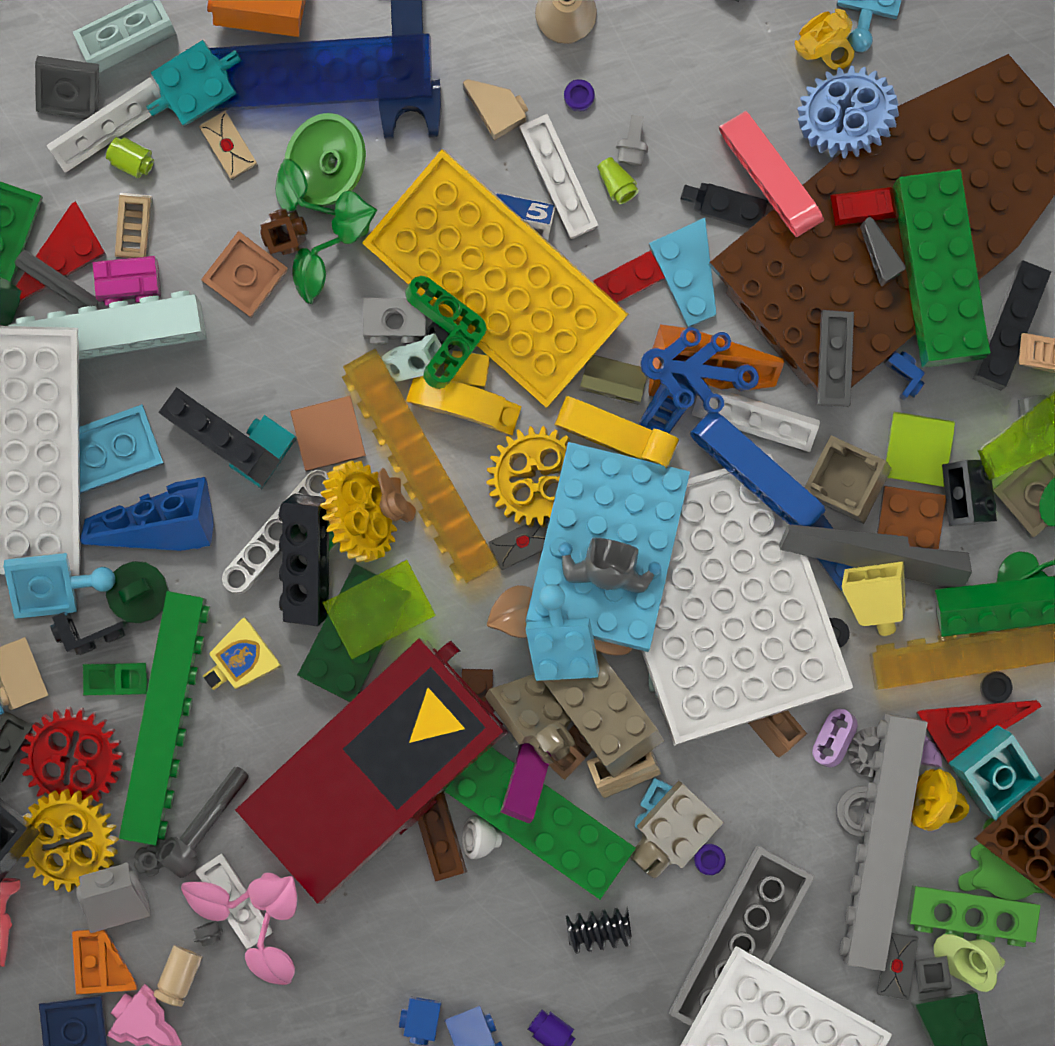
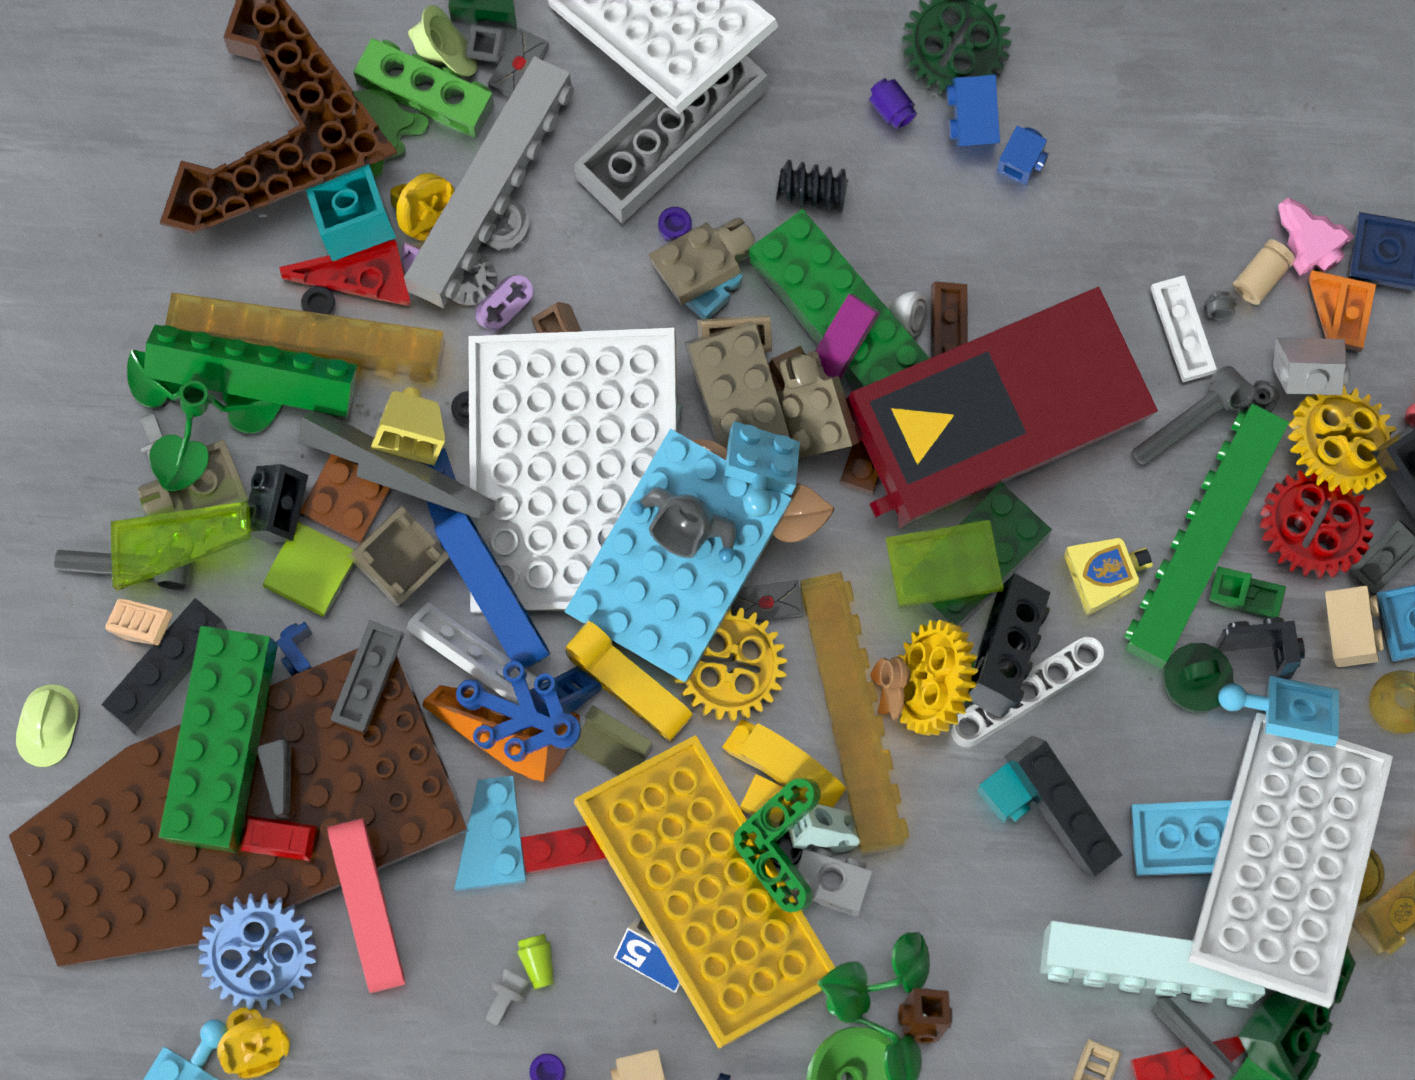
camera: 160 degrees left, 10 degrees down
blue wedge [80,477,214,551] -> none
dark pink brick [93,256,161,307] -> none
bright pink plant [181,873,297,985] -> none
nougat tile [201,231,289,318] -> none
nougat tile [290,396,366,472] -> none
white plate [519,114,599,240] -> none
black hinge [680,183,768,229] -> none

